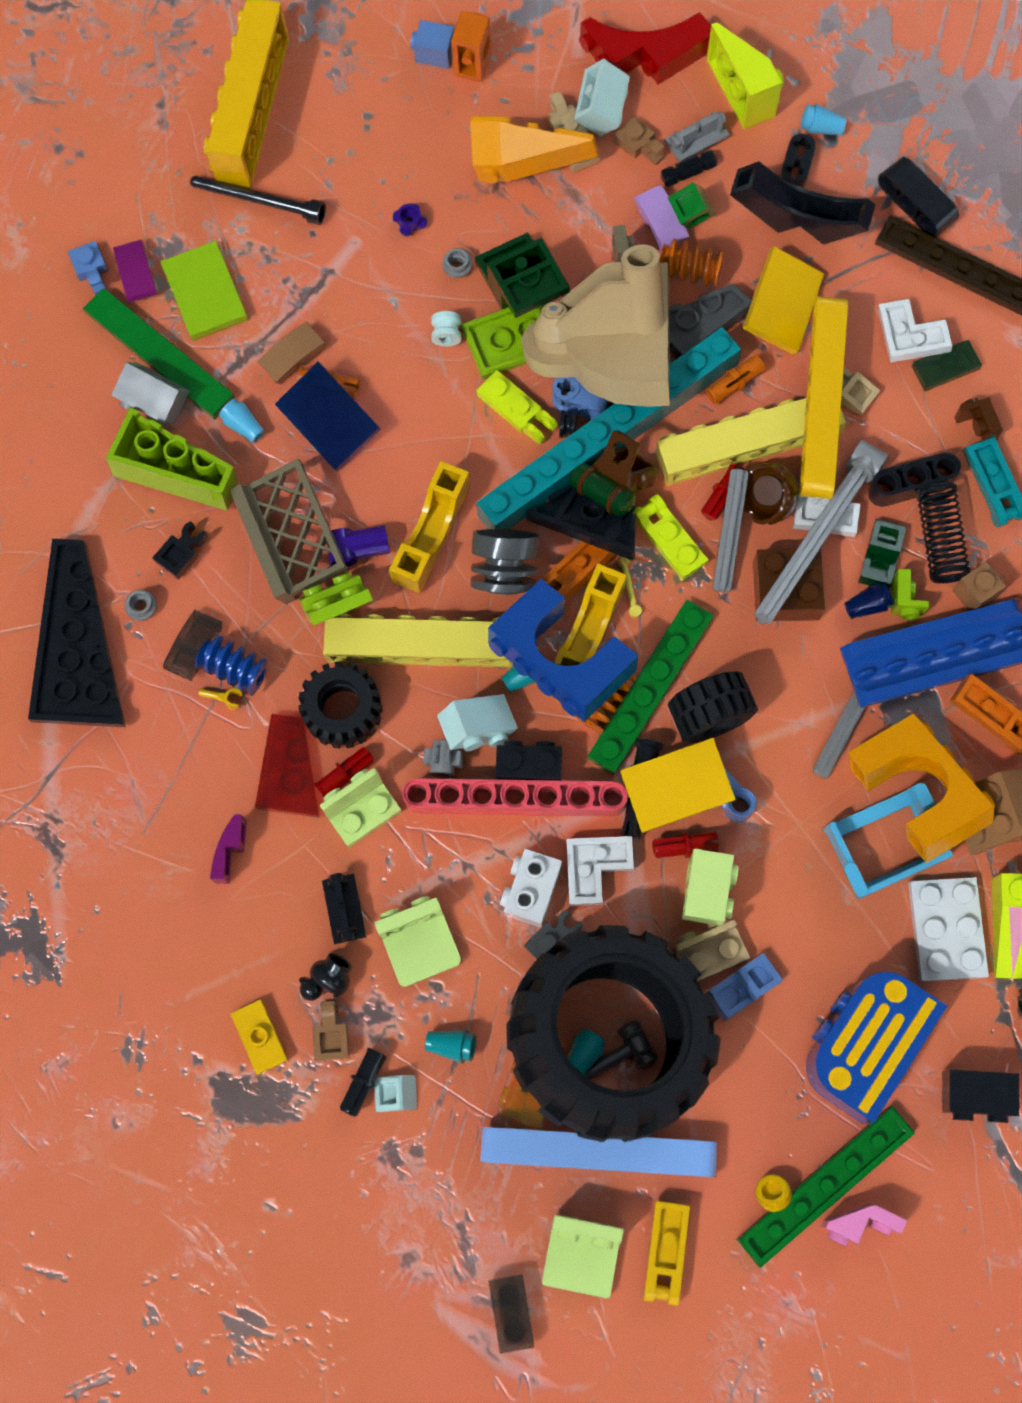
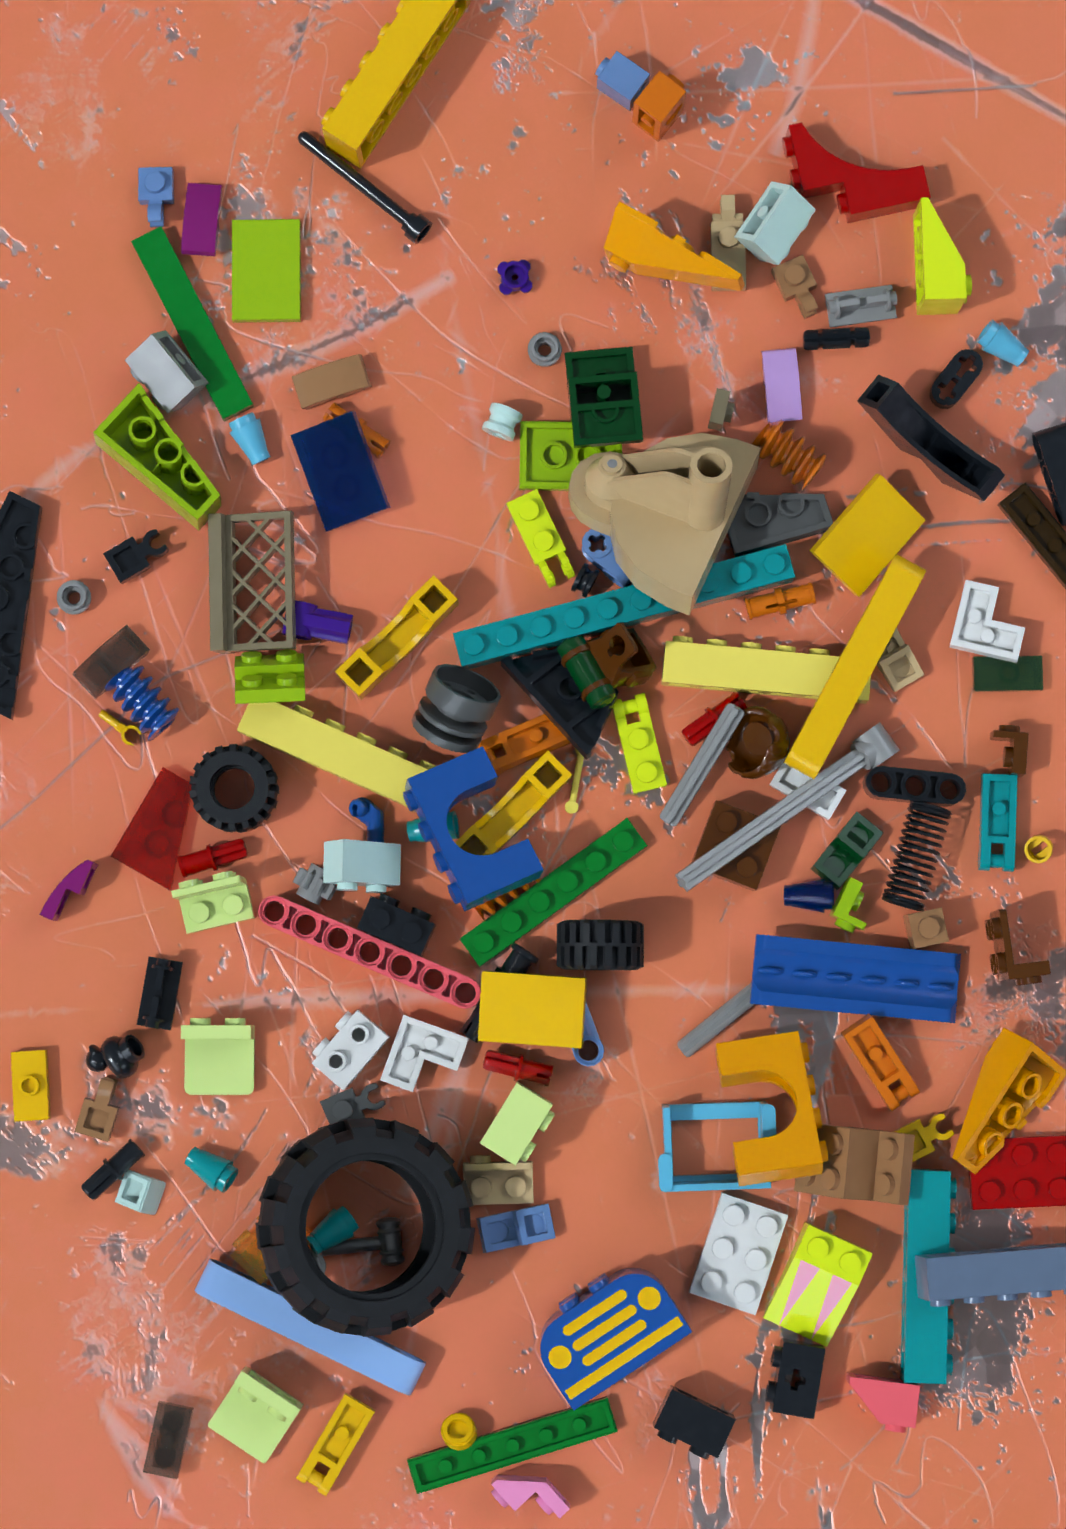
camera: 20 degrees right, 10 degrees up
green brick [668,182,715,229] -> none
none -> blue arm [349,797,384,842]

